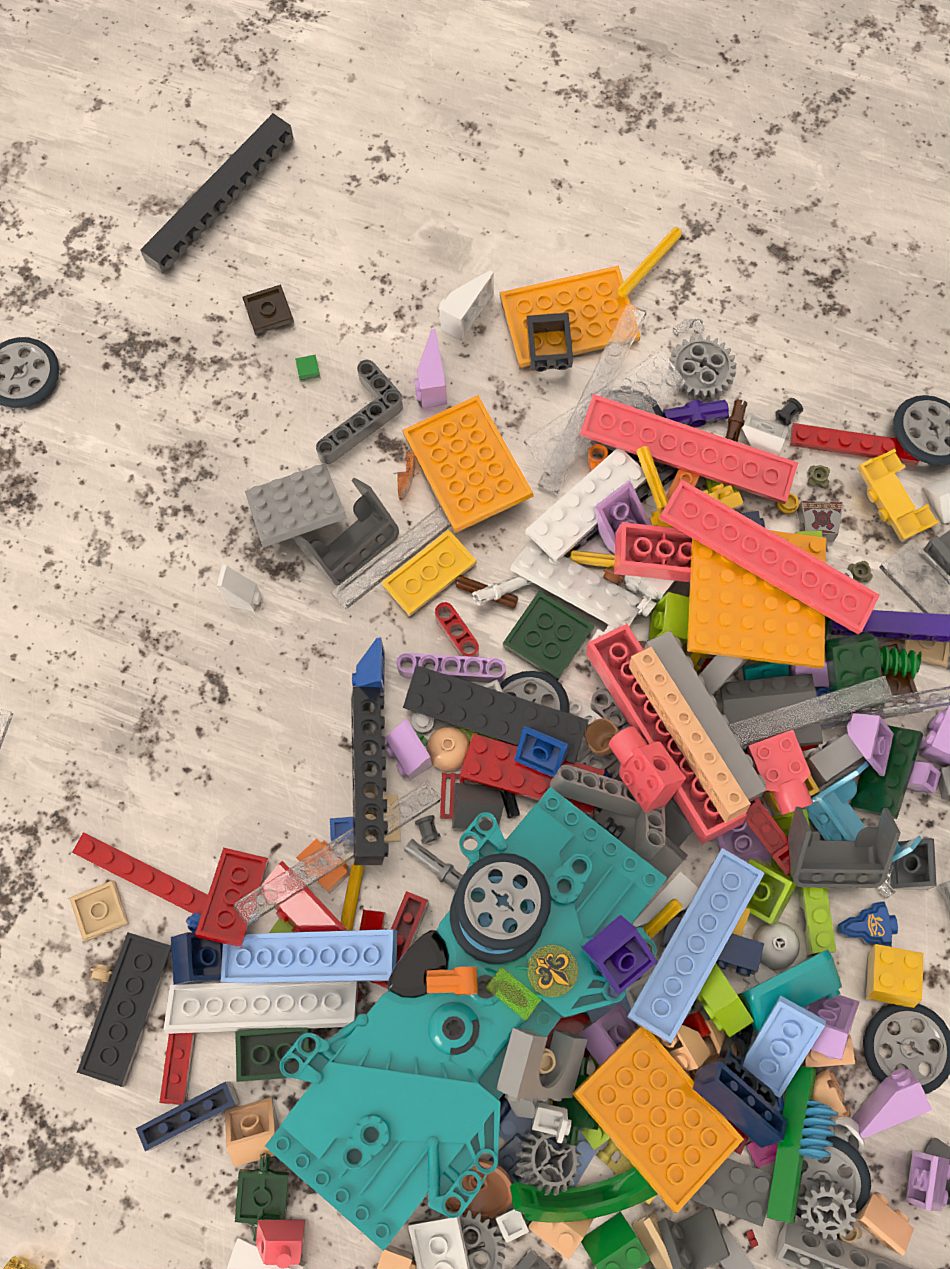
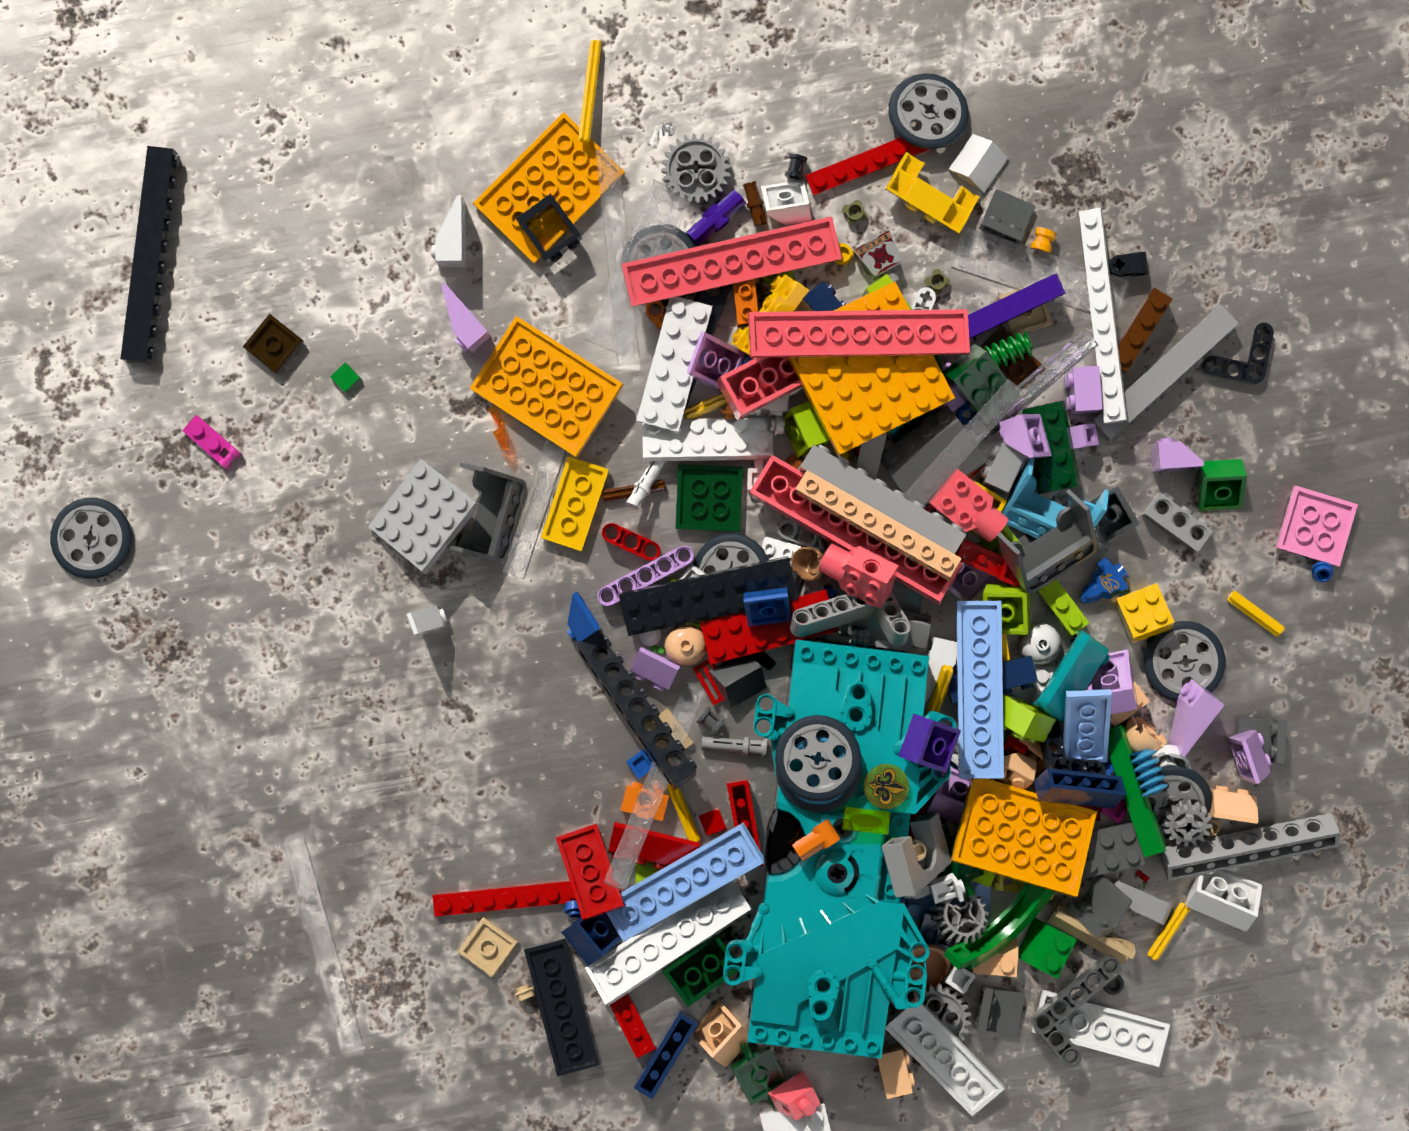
camera: 30 degrees left, 15 degrees up
dark grey beam [316,359,403,464] -> none
yellow axle [637,446,668,509] -> none
none -> dark pink plate [182,415,242,470]

